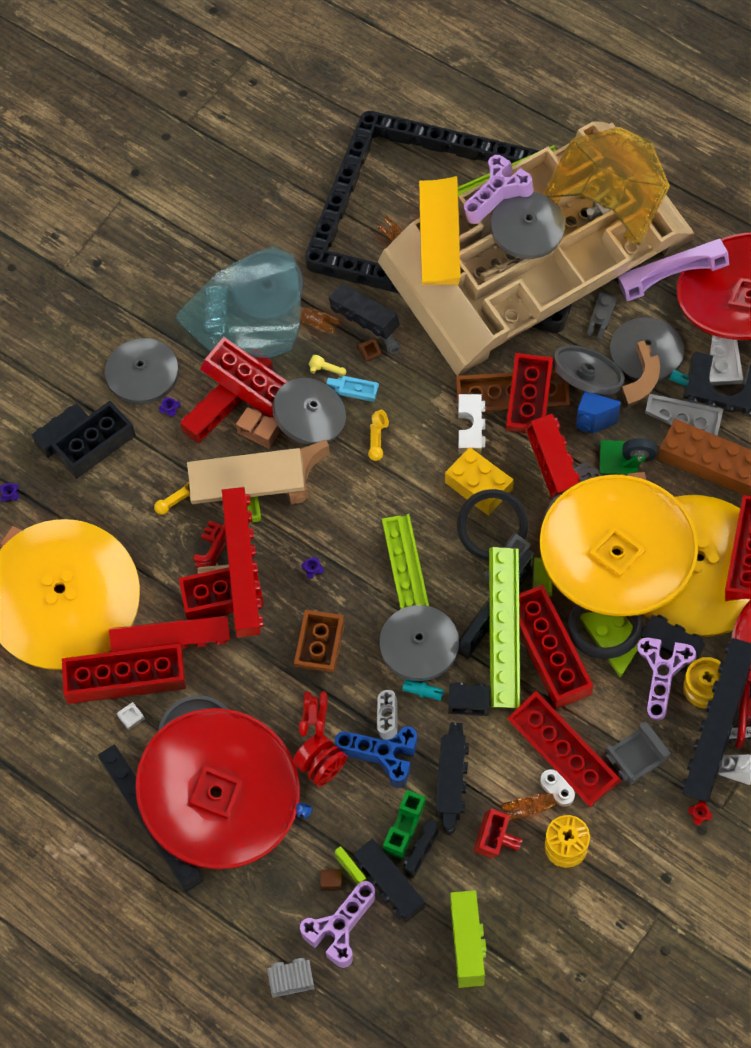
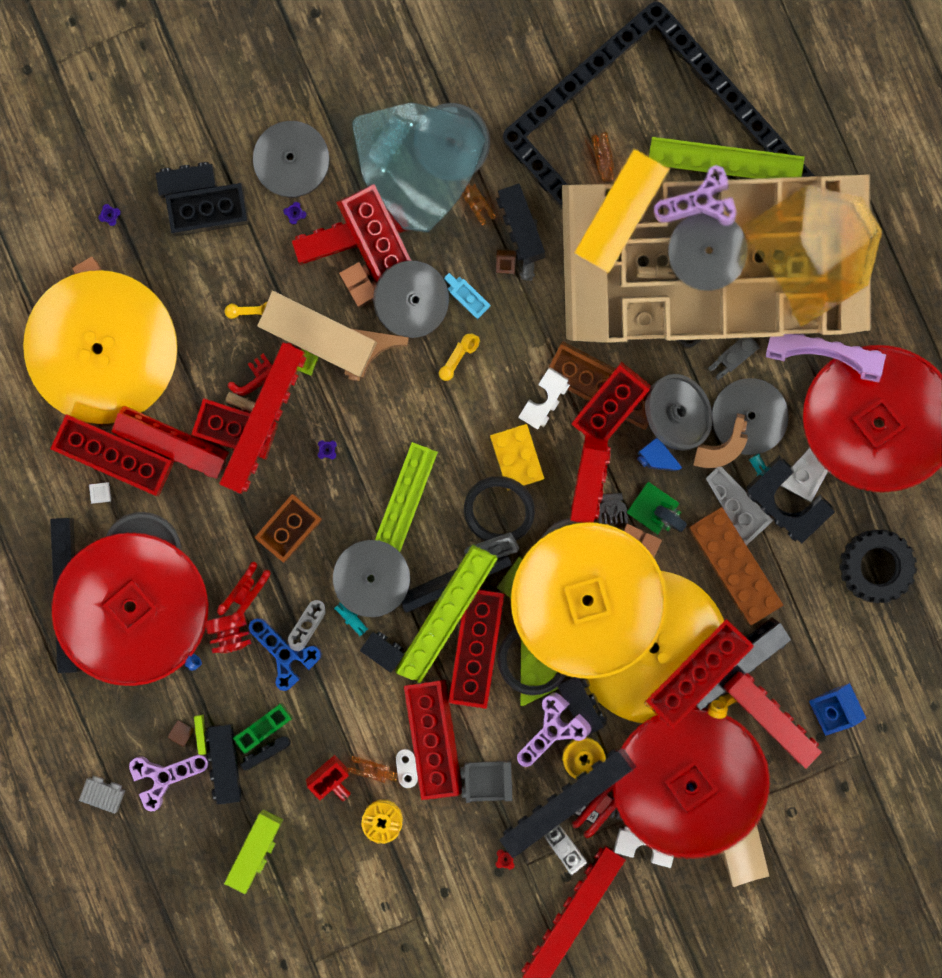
camera: 30 degrees right, 25 degrees up
light yellow piece [309,355,346,377] -> none
black hinge [436,722,469,835] -> none

